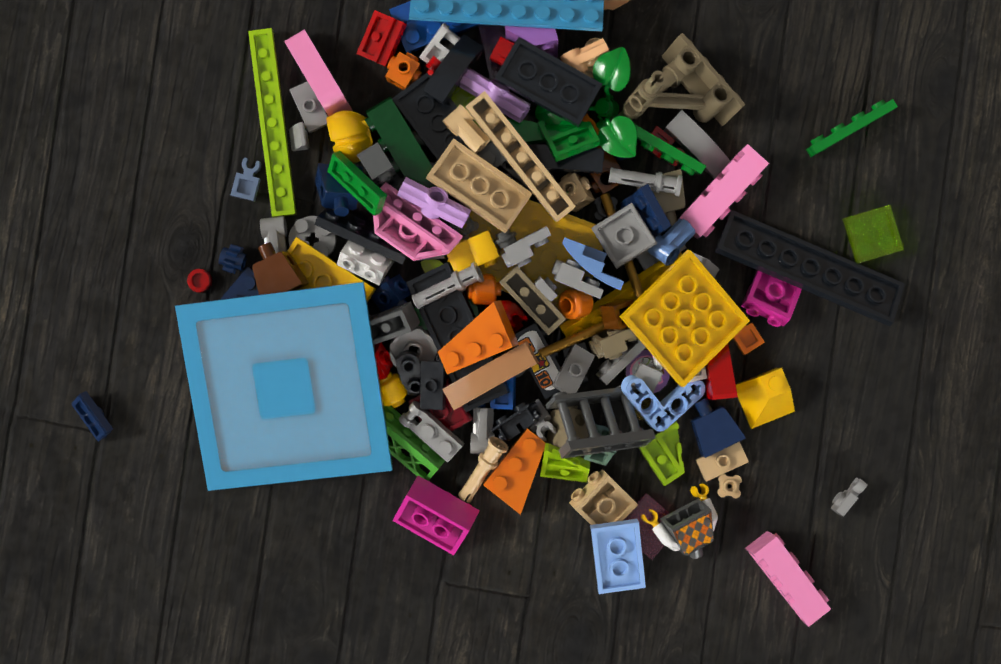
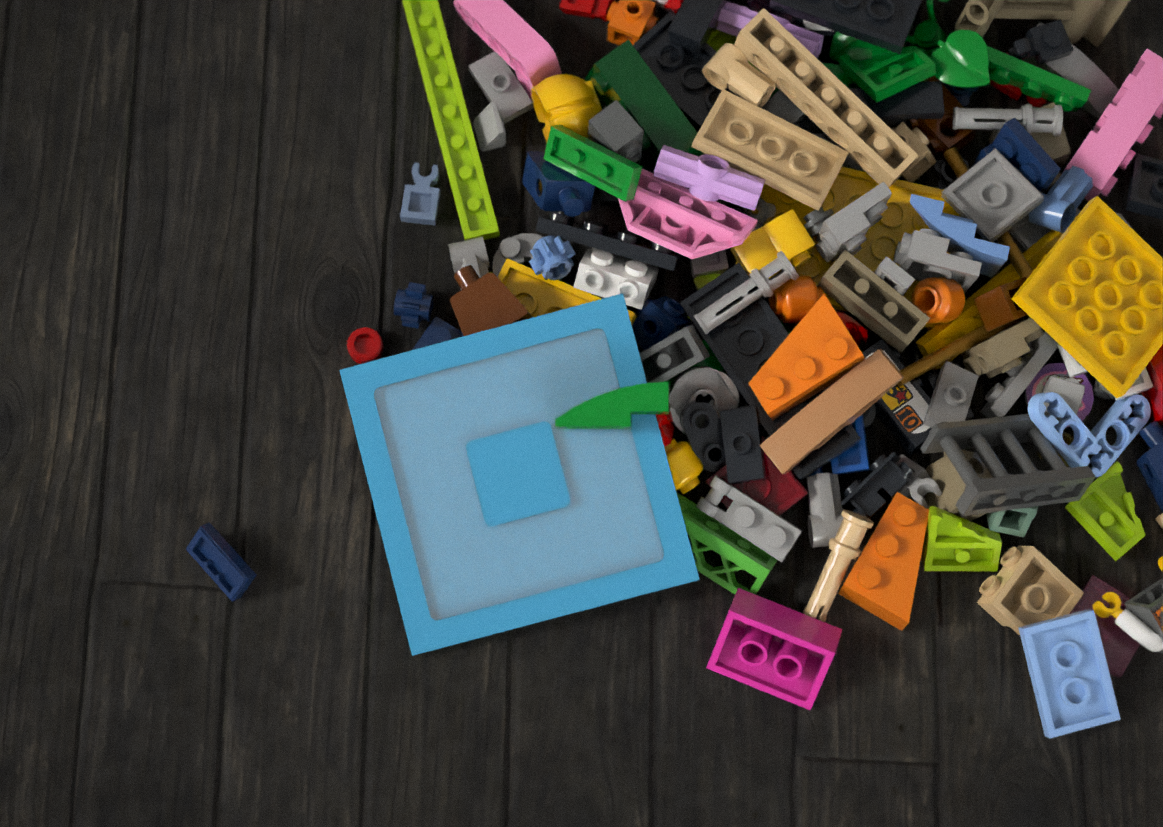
camera: 10 degrees left, 15 degrees down
none -> medium blue gear [529,236,575,280]
none -> green slope [555,382,669,429]
none -> black plate [1007,19,1074,65]

